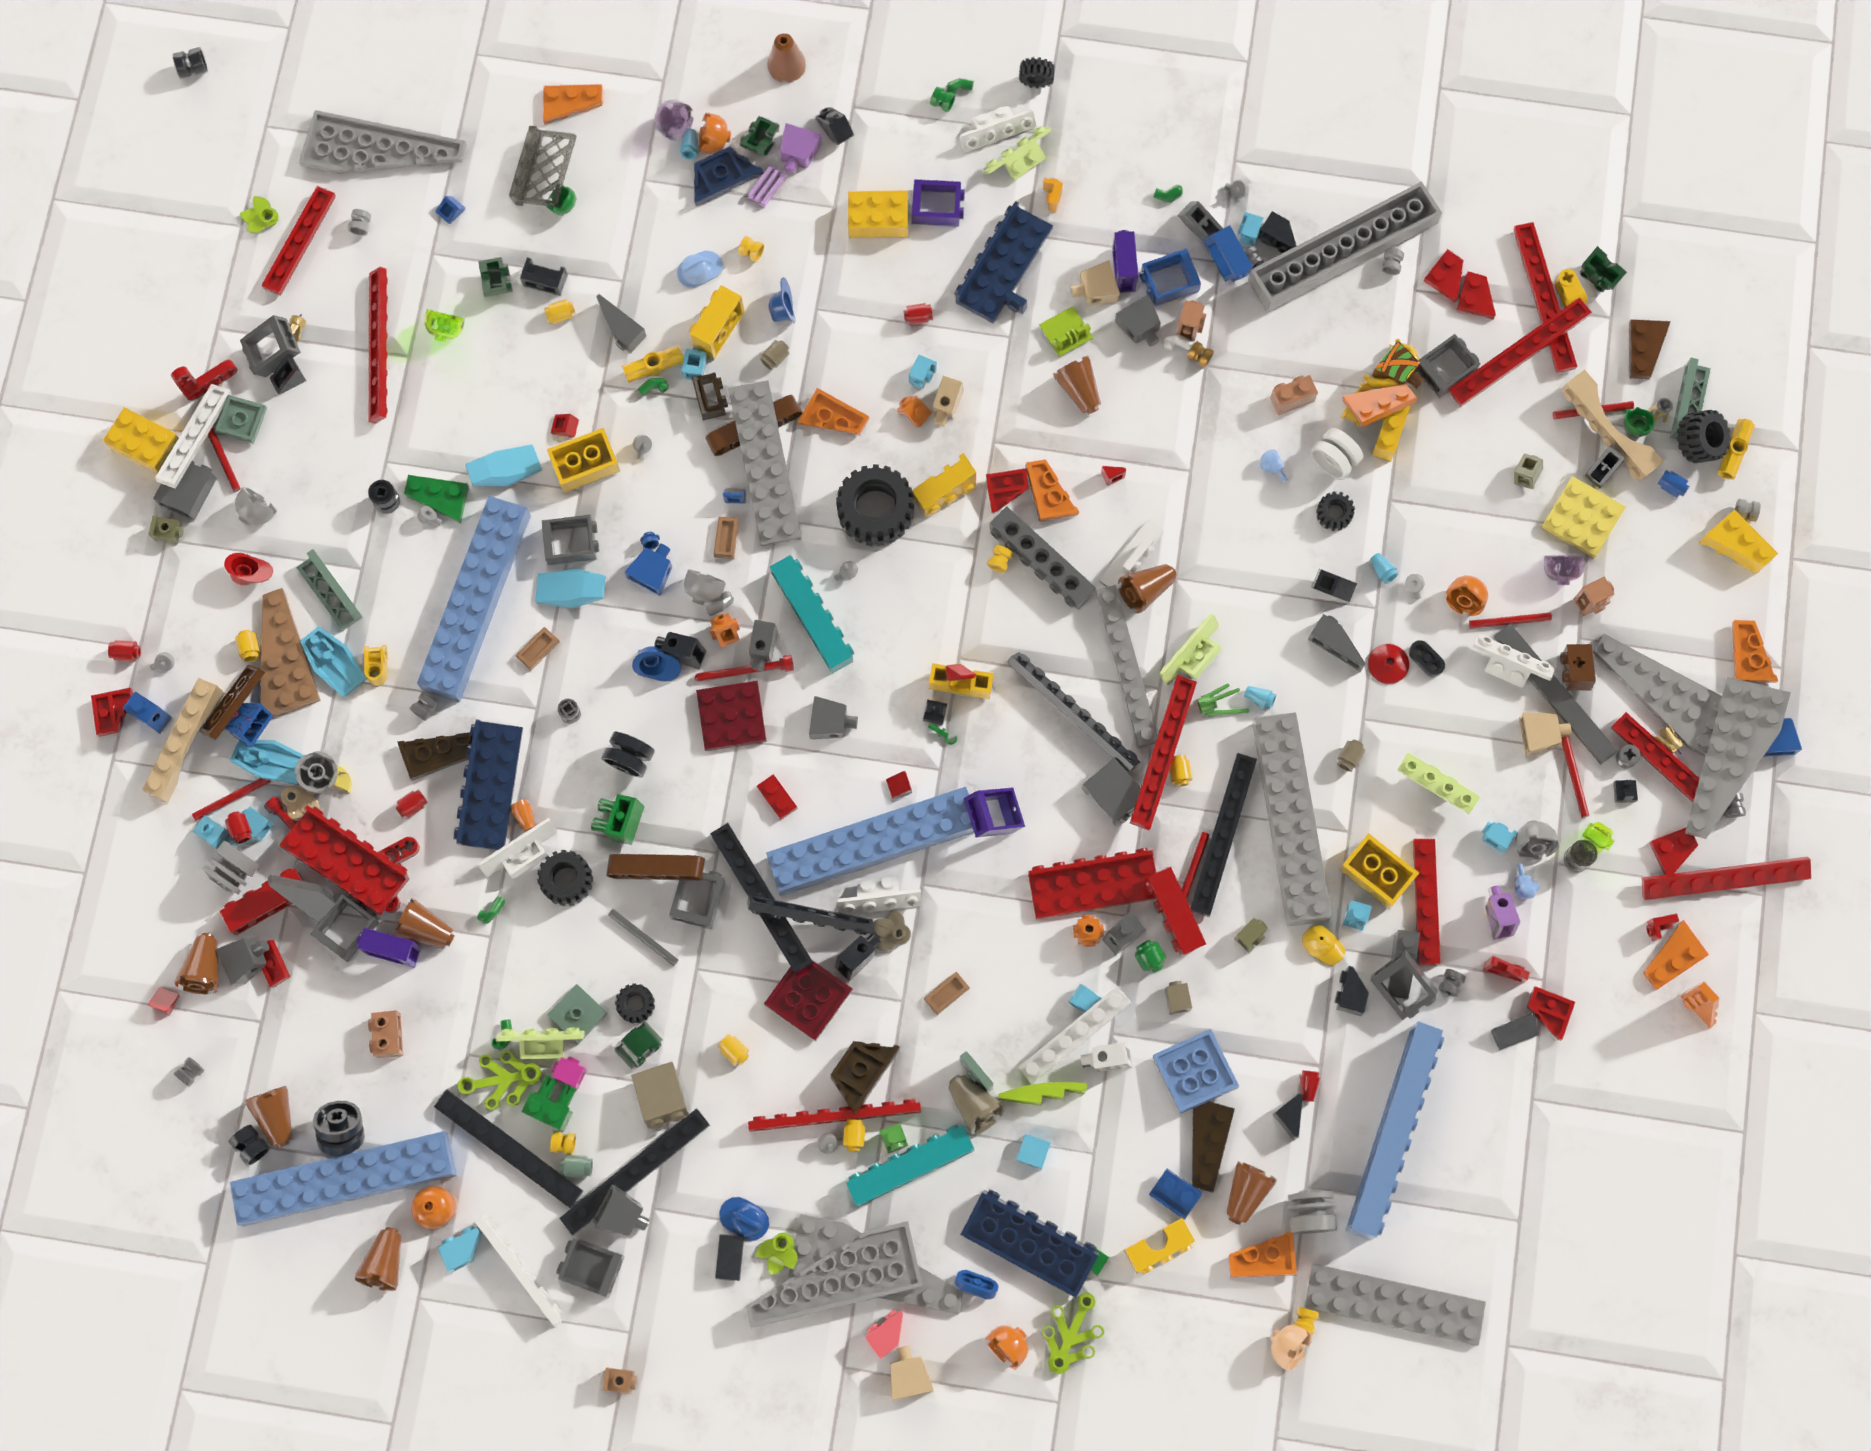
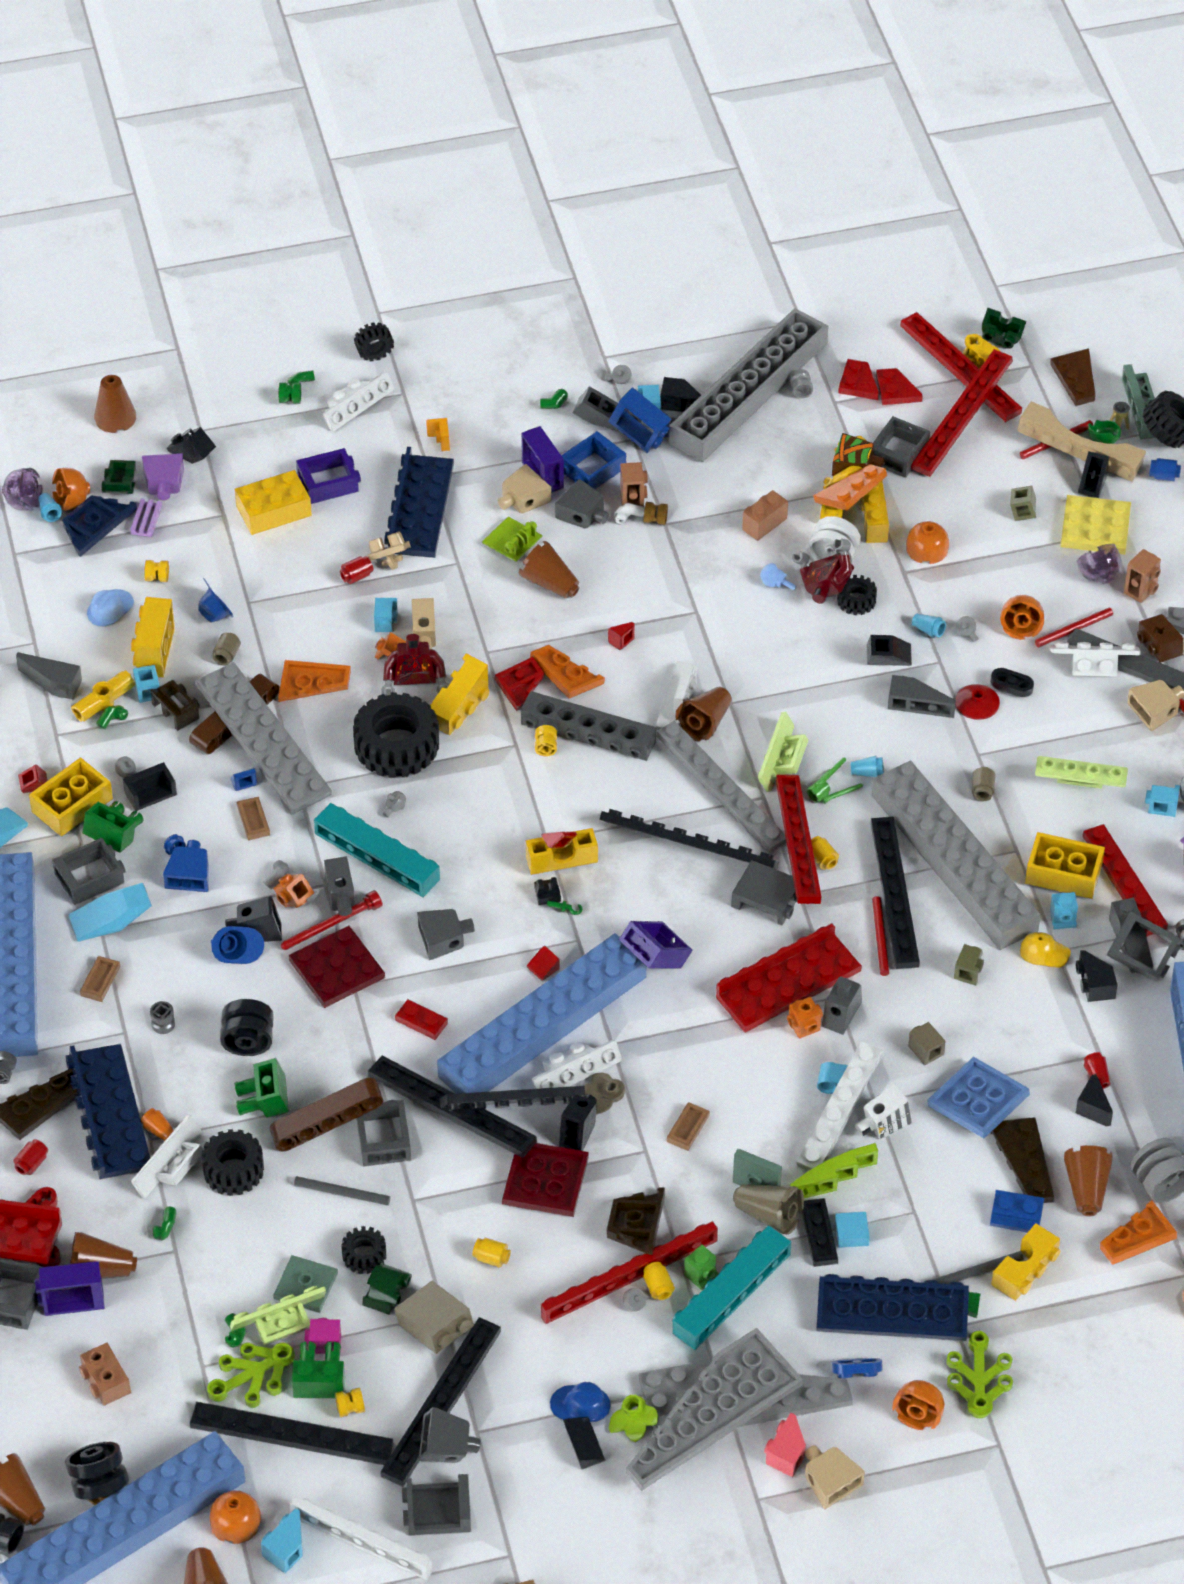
camera: 25 degrees left, 25 degrees down
sand green brick [560,1155,593,1178] -> none
light grey cylinder [684,569,726,605] -> none
yellowish green bracket [982,126,1052,180] -> none
dark blue plate [1006,291,1027,314] -> none
green head [1135,940,1166,973] -> none
red brick [1144,867,1206,955] -> none
none -> green brick [82,801,144,853]
none -> black panel [123,762,177,811]
none -> tan hips [367,531,411,570]
none -> dark red torso [381,634,449,694]
none -> dark red torso [792,538,854,604]
none -> black tile [802,1198,838,1267]
none -> orange cylinder [906,521,949,564]
none -> dark grey bar [932,1251,1024,1284]

